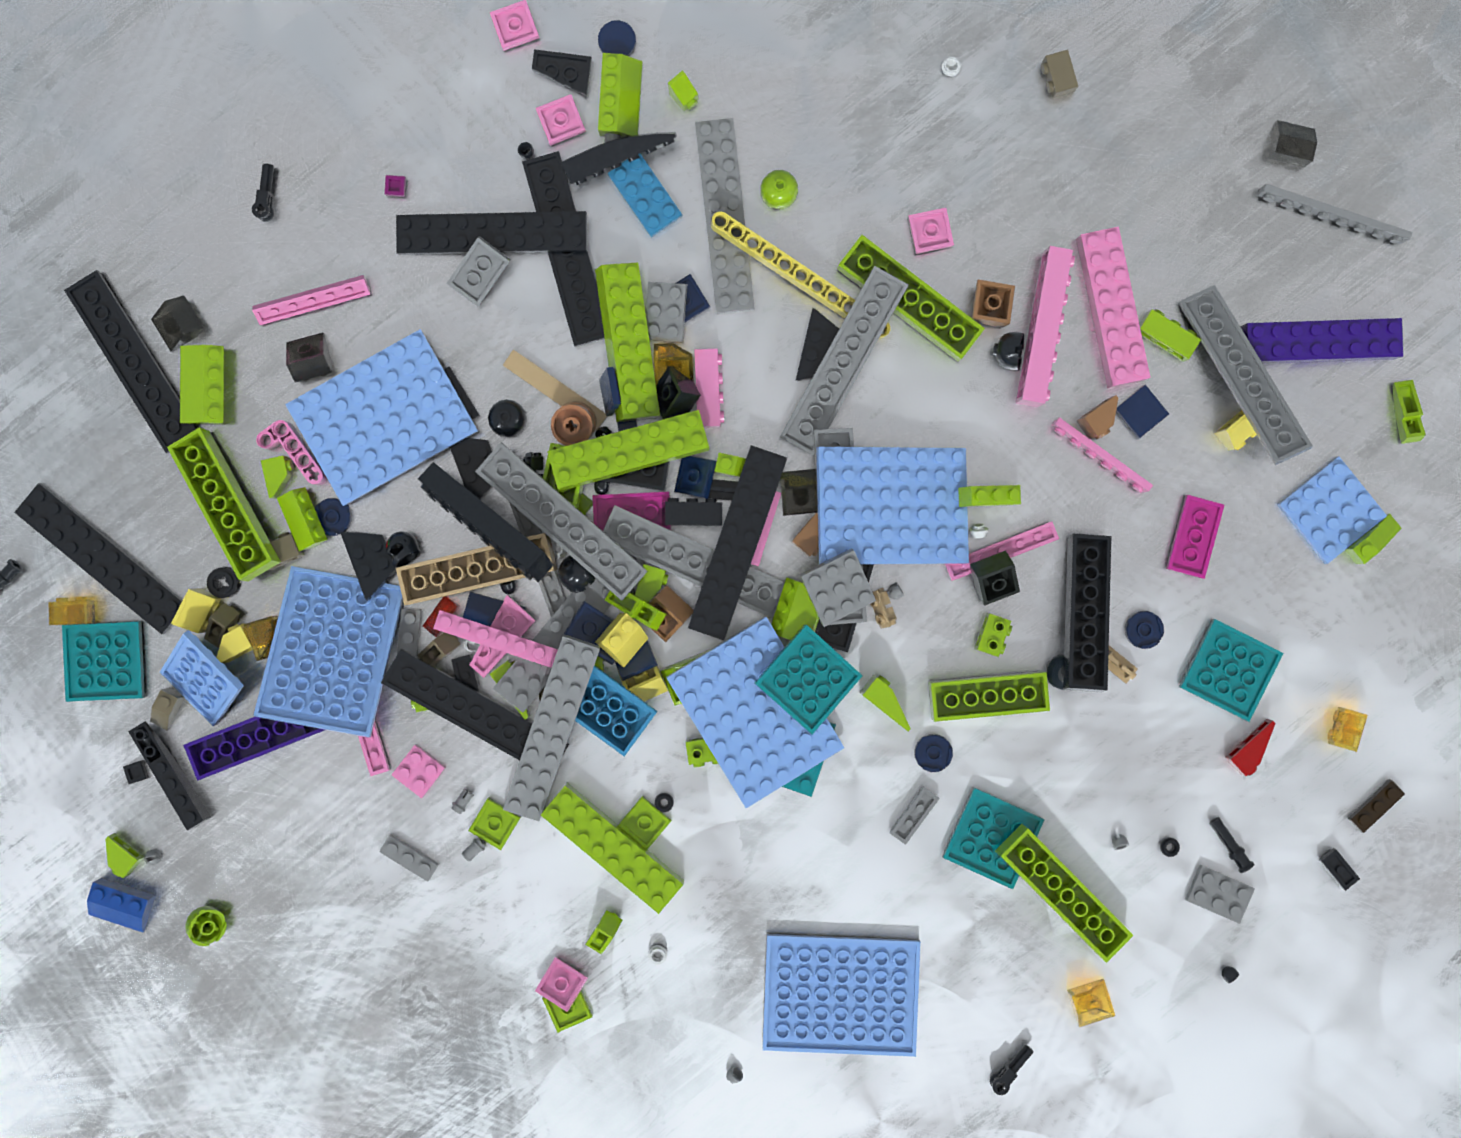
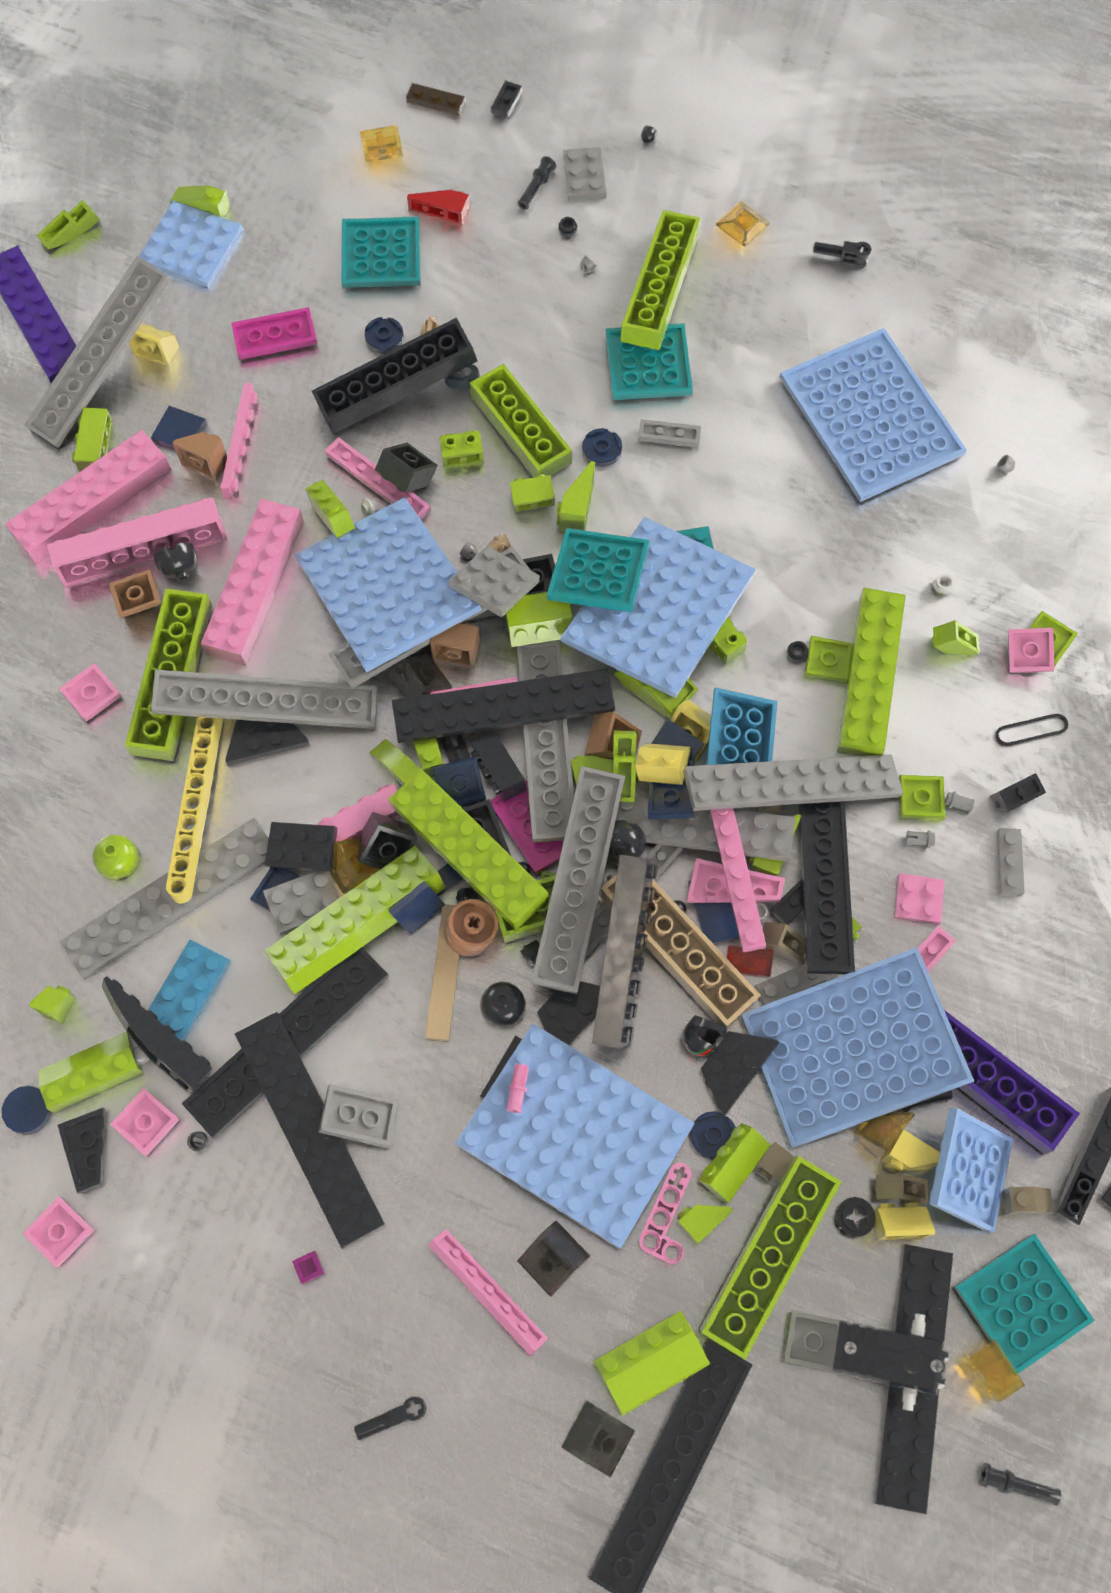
camera: 120 degrees left, 20 degrees down
none -> bright pink brick [201,499,304,666]
none -> black plate [264,822,338,872]
none -> lime slope [369,739,420,786]
none -> bright pink axle [506,1064,529,1113]
none -> lime brick [510,474,555,513]
none -> black piece [784,1310,950,1411]
none -> black hinge [990,773,1047,812]
none -> black piece [996,714,1069,746]

